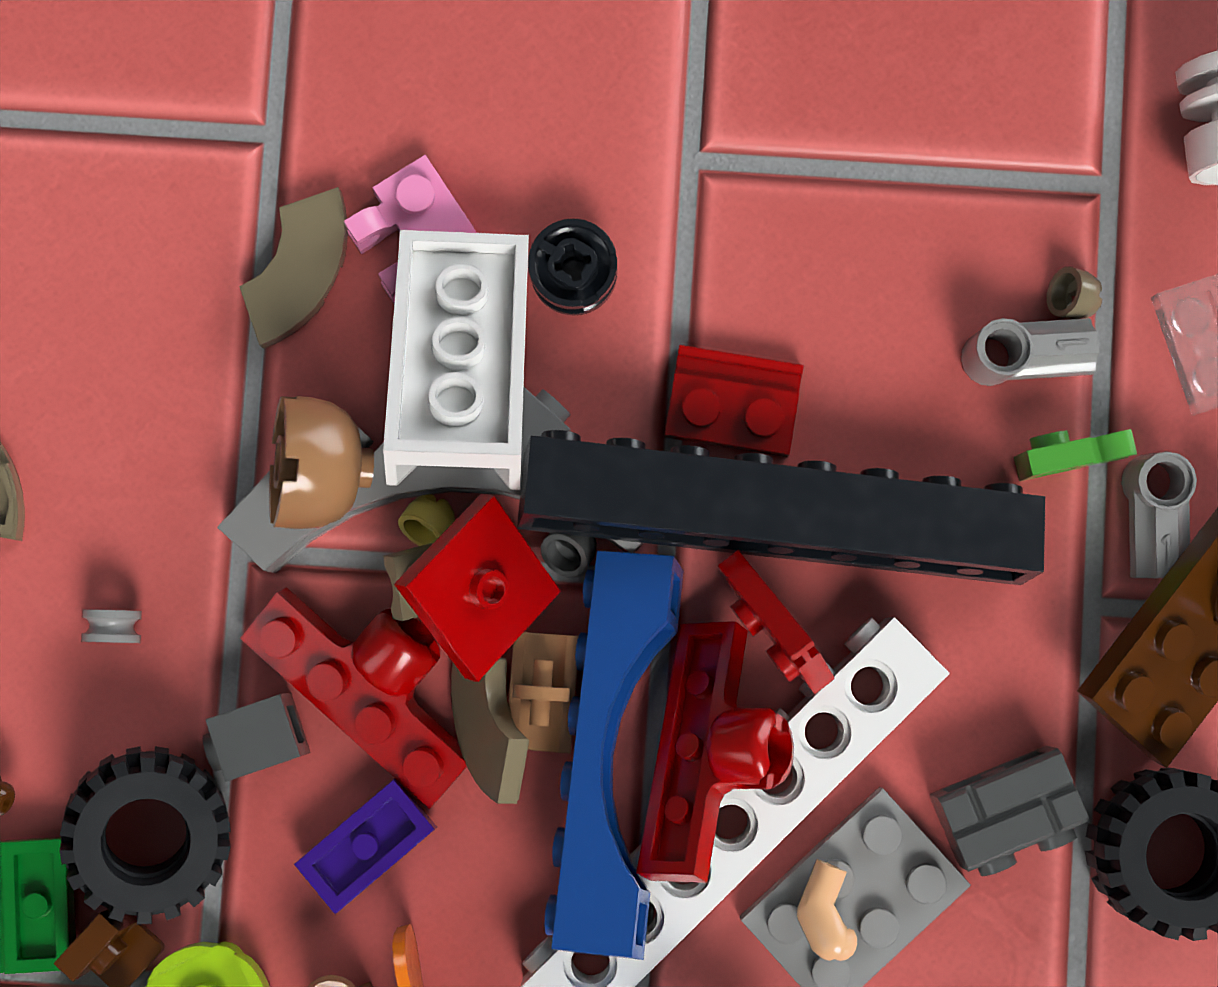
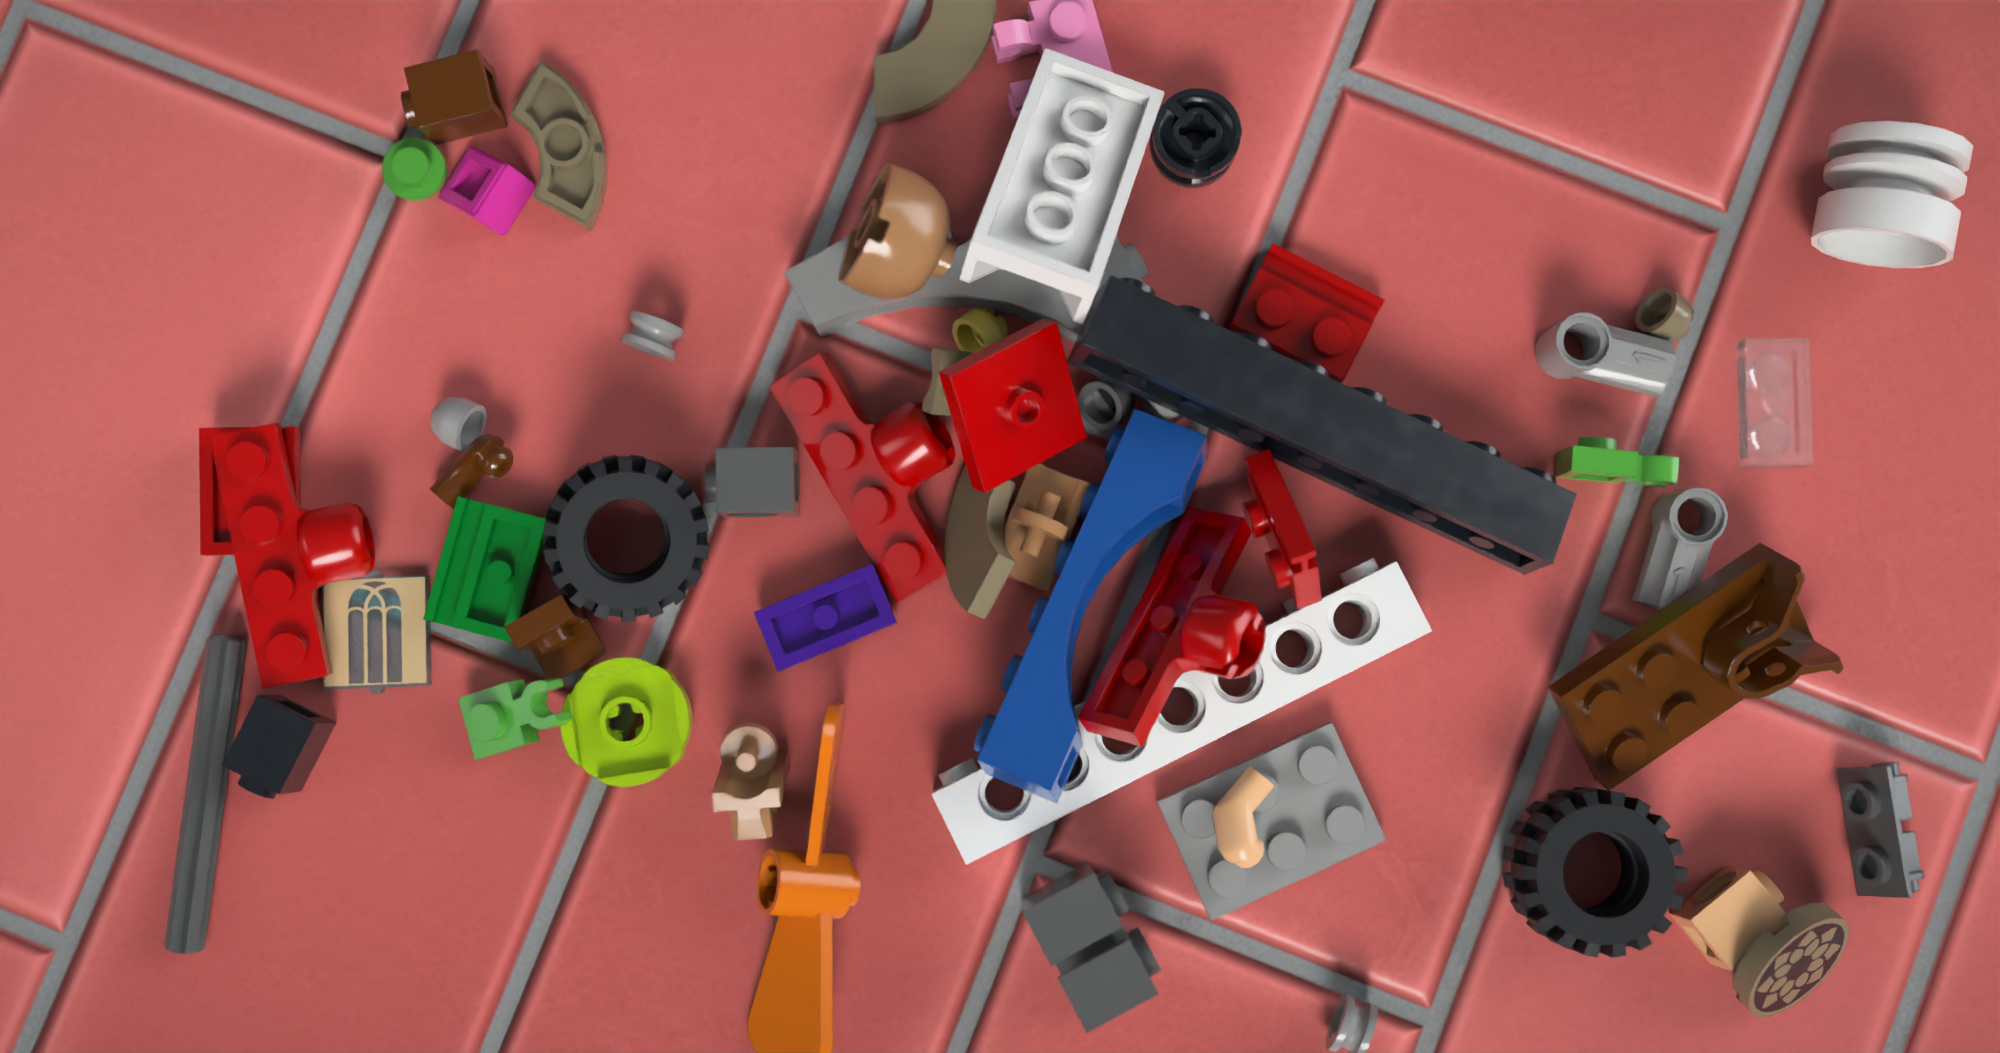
camera: 15 degrees right, 0 degrees up
dark grey brick [929,746,1089,876] -> none

